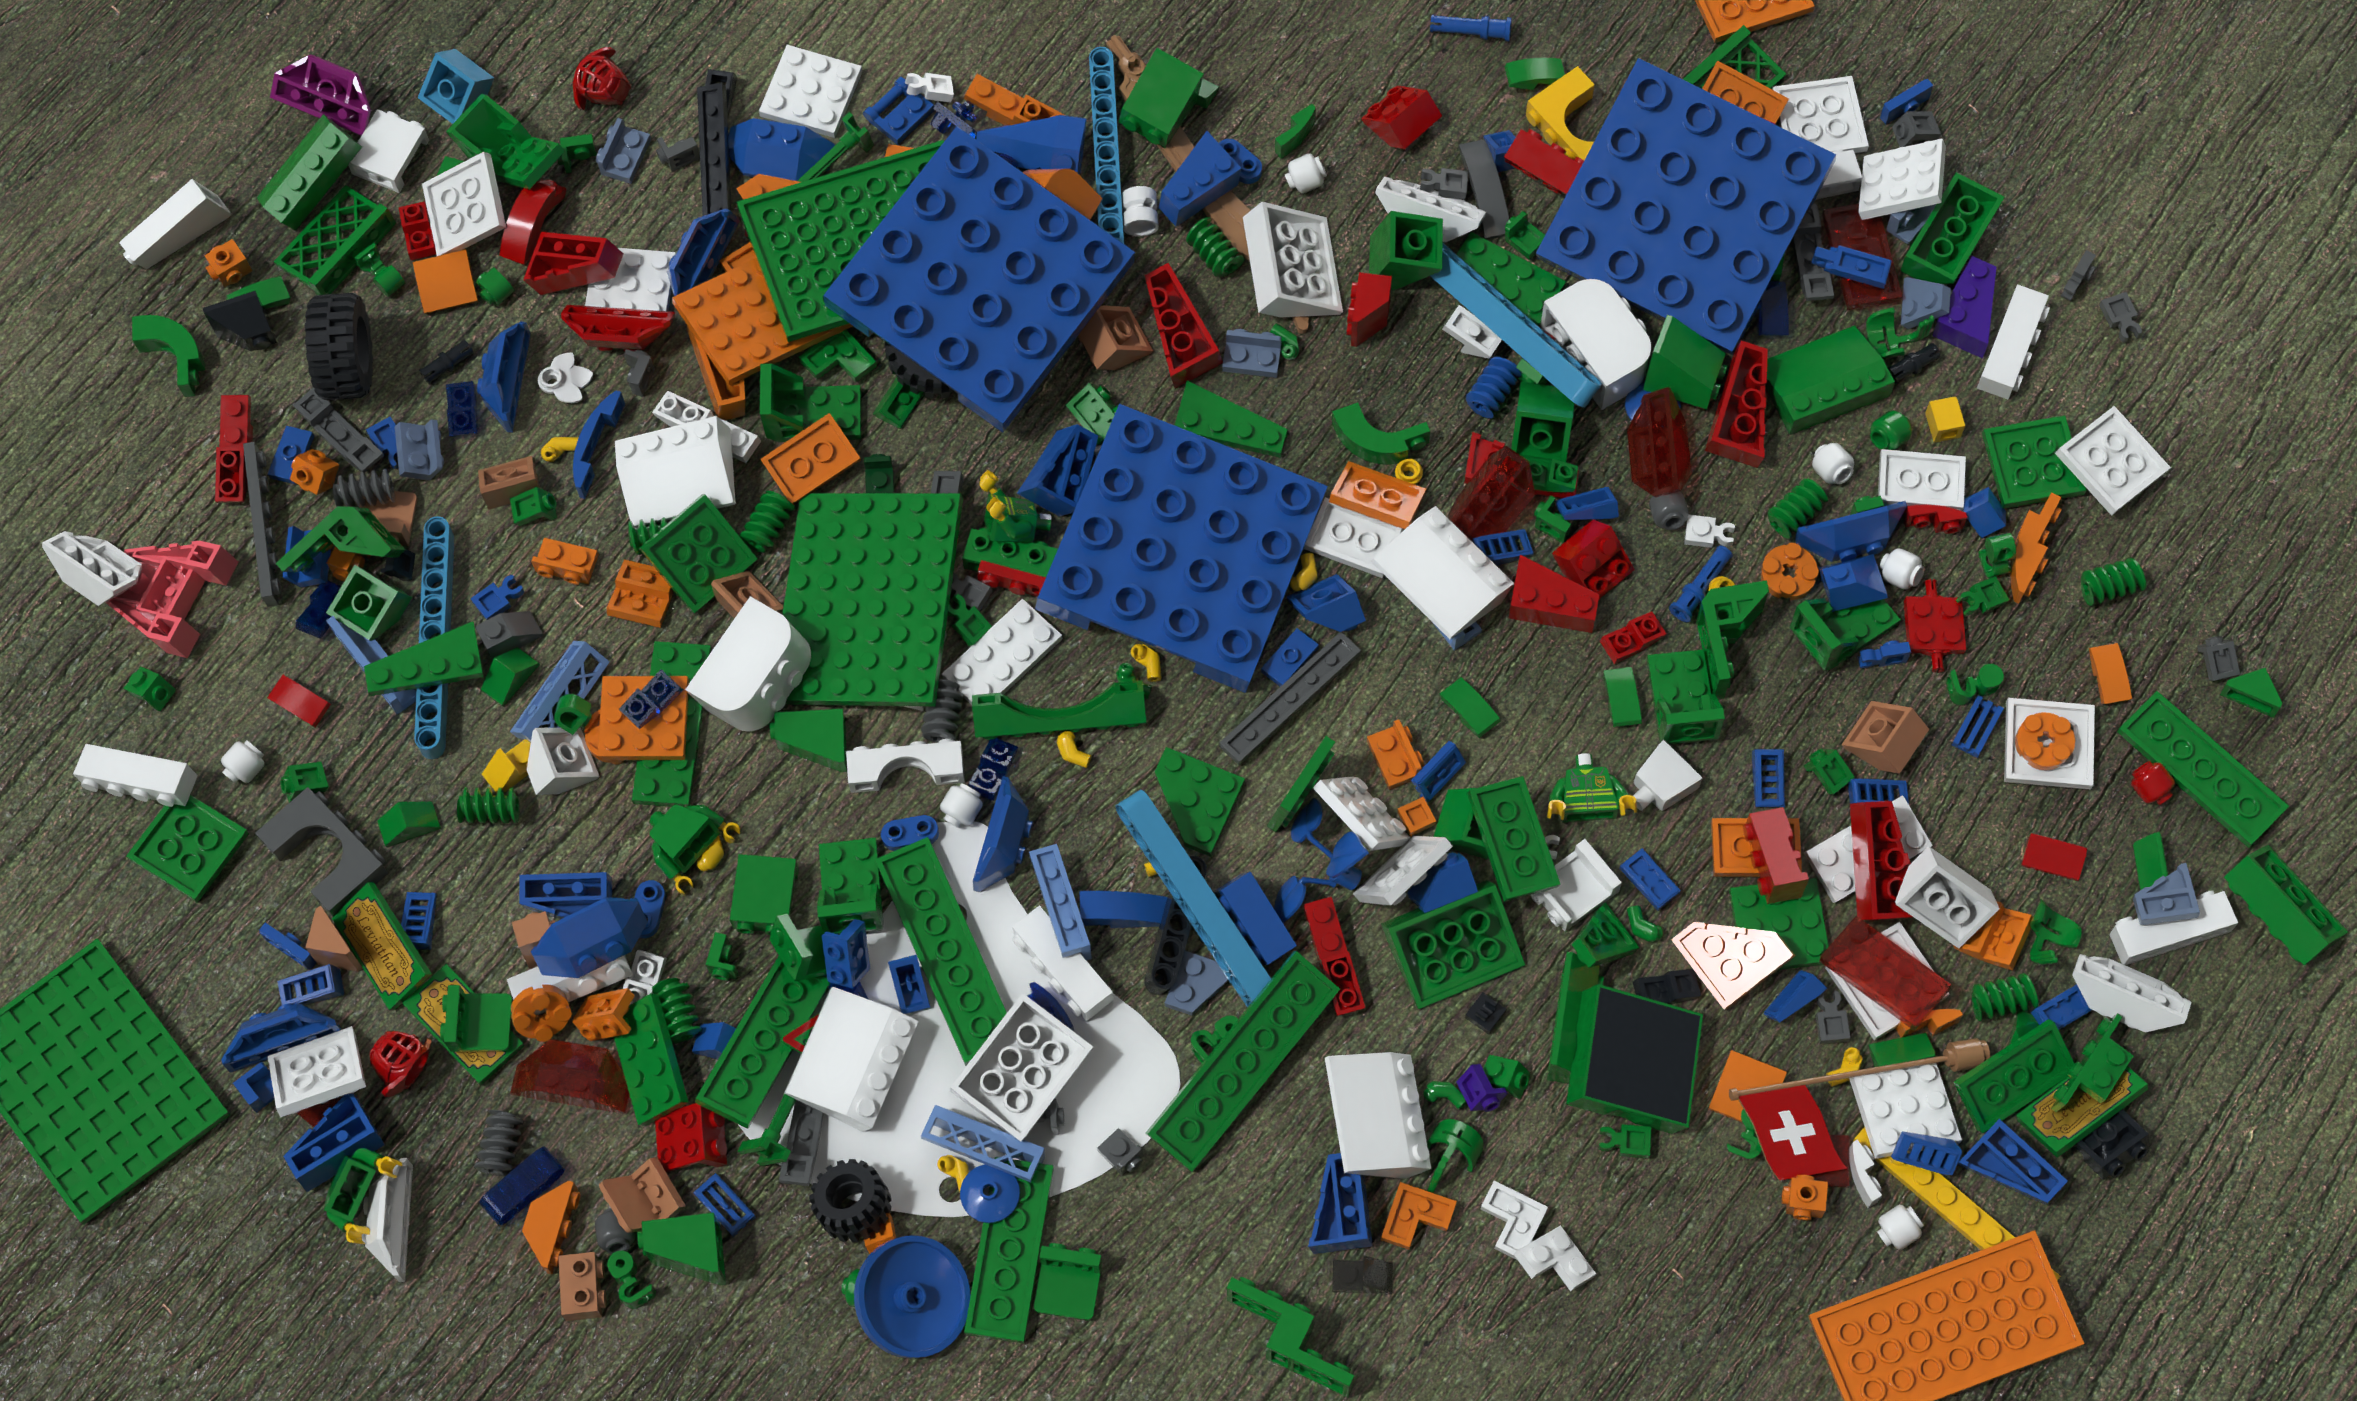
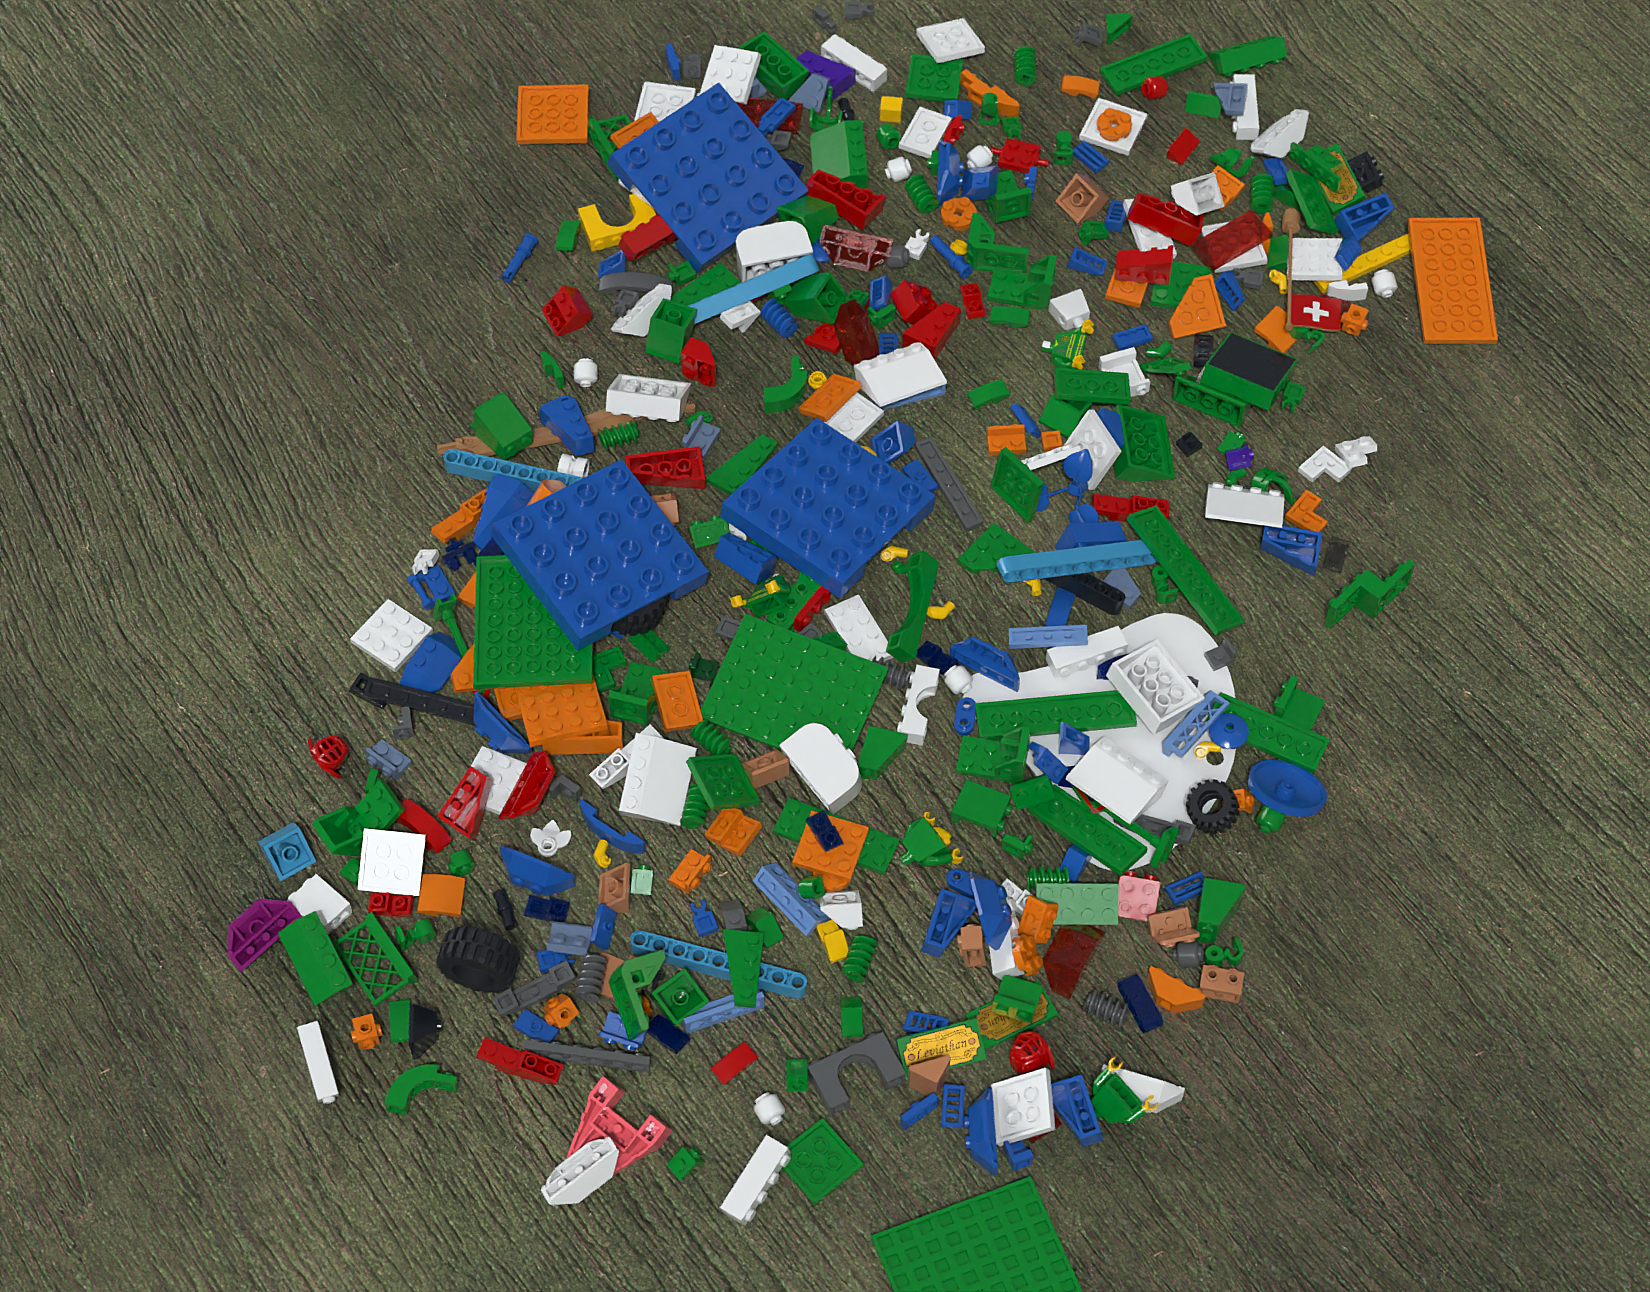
camera: 75 degrees left, 10 degrees down
none -> blue plate [590,904,617,950]

